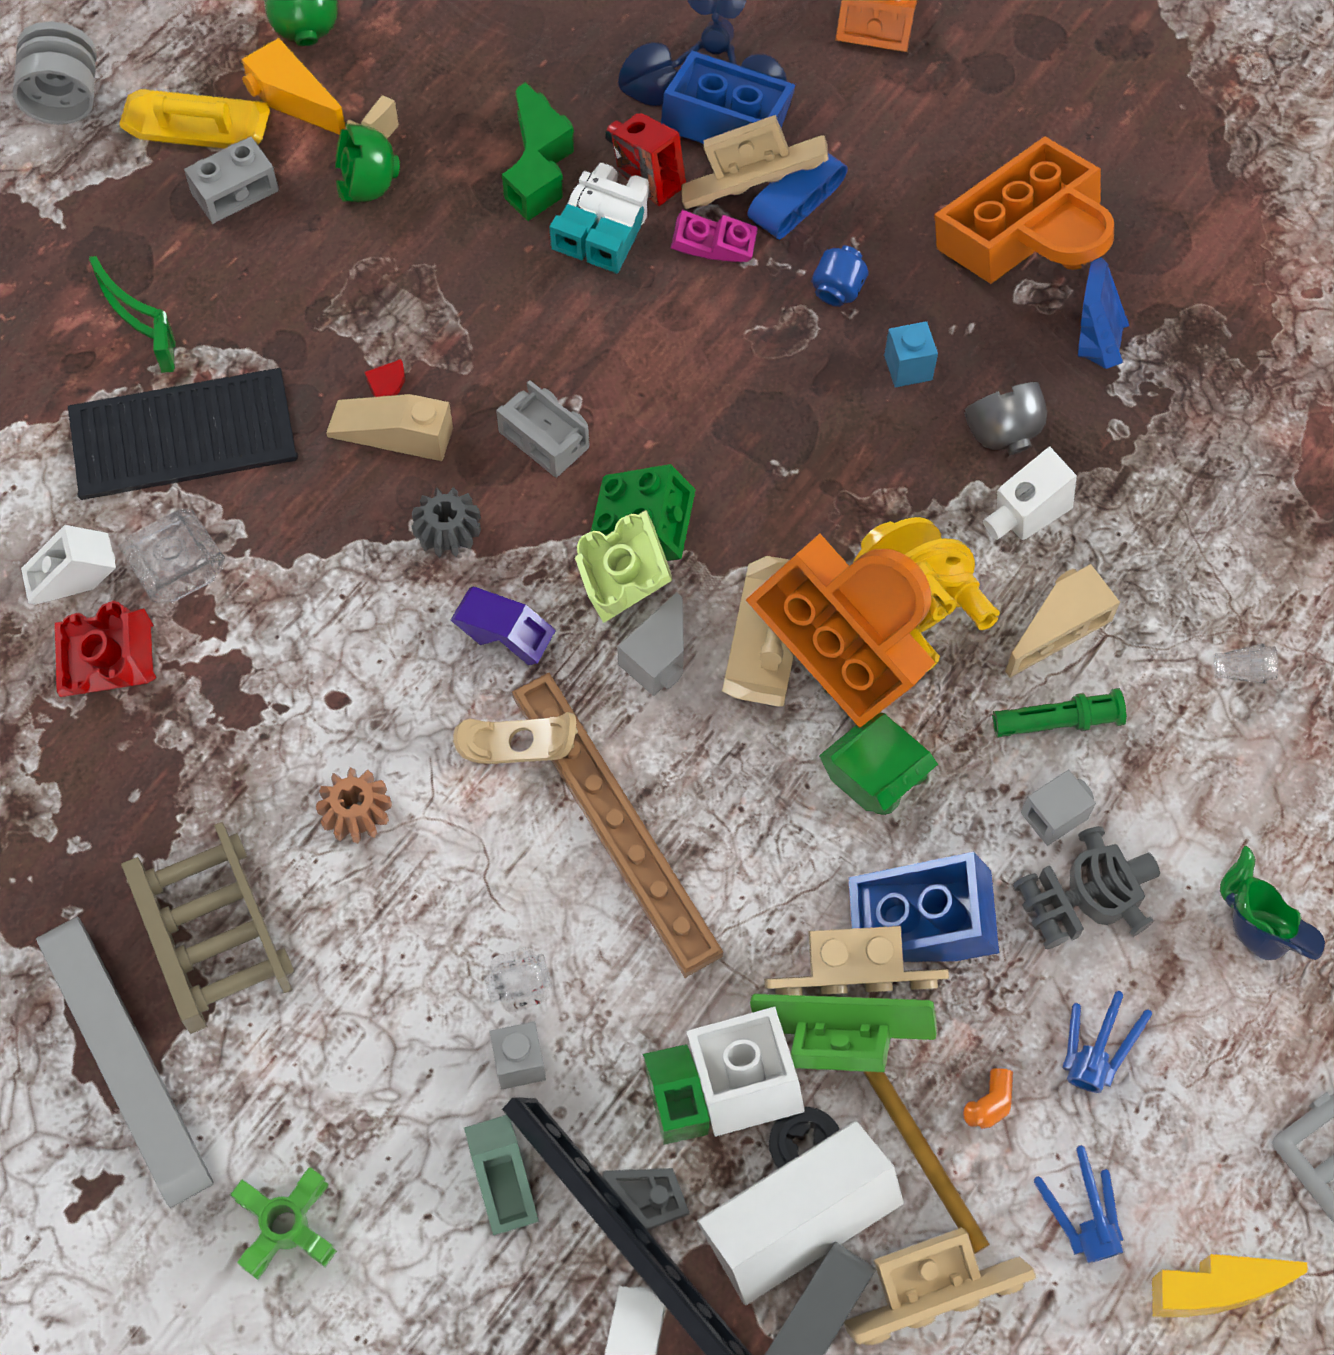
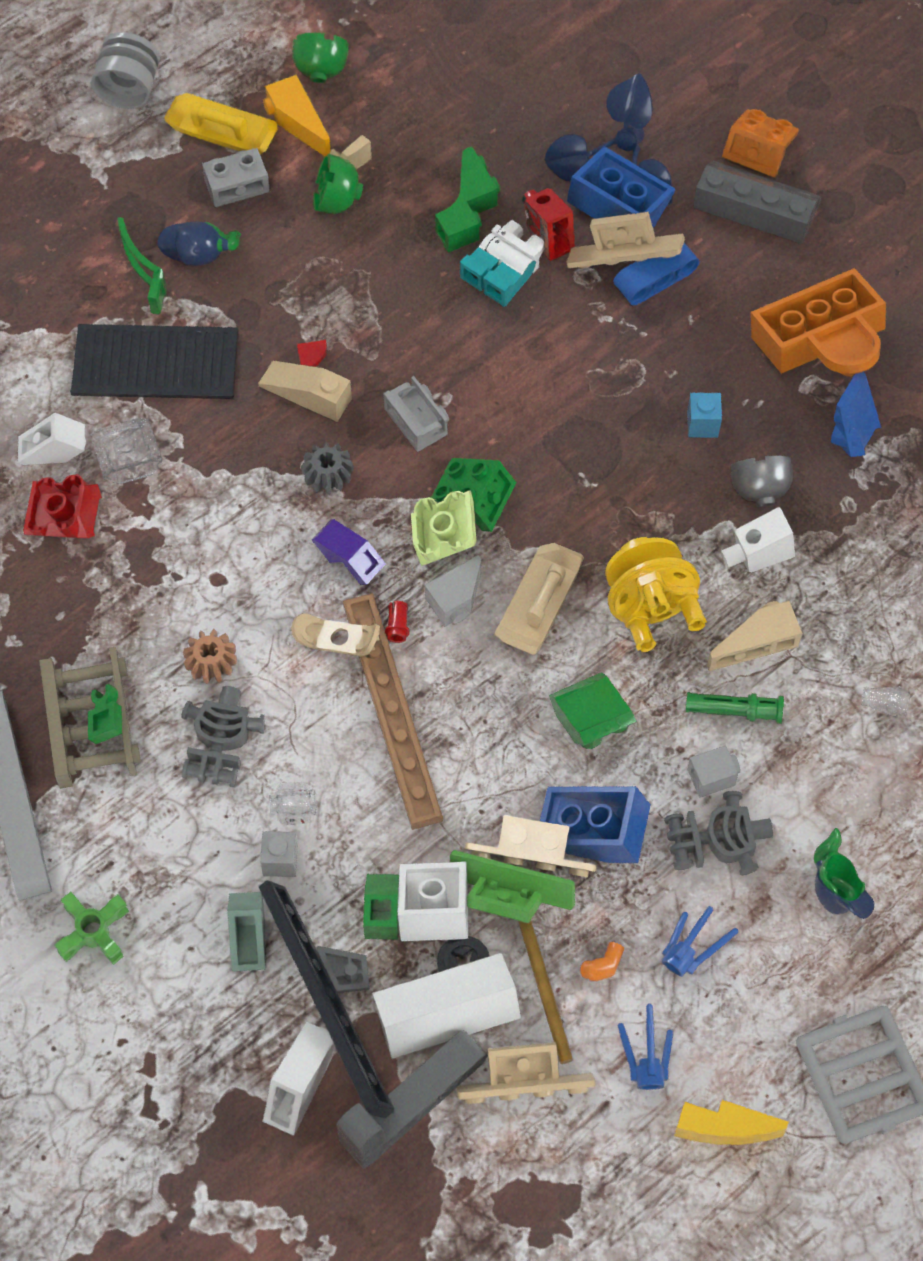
camera: 15 degrees right, 0 degrees up
dark pink slope [671,210,758,262] -> none
orange brick [746,533,935,728] -> none
blue head [811,246,869,307] -> none
none -> green plate [88,684,122,744]
none -> dark blue hair [158,221,241,266]
none -> dark grey piece [181,686,265,788]
none -> red pin [385,601,410,643]
none -> dark grey slope [693,161,822,244]

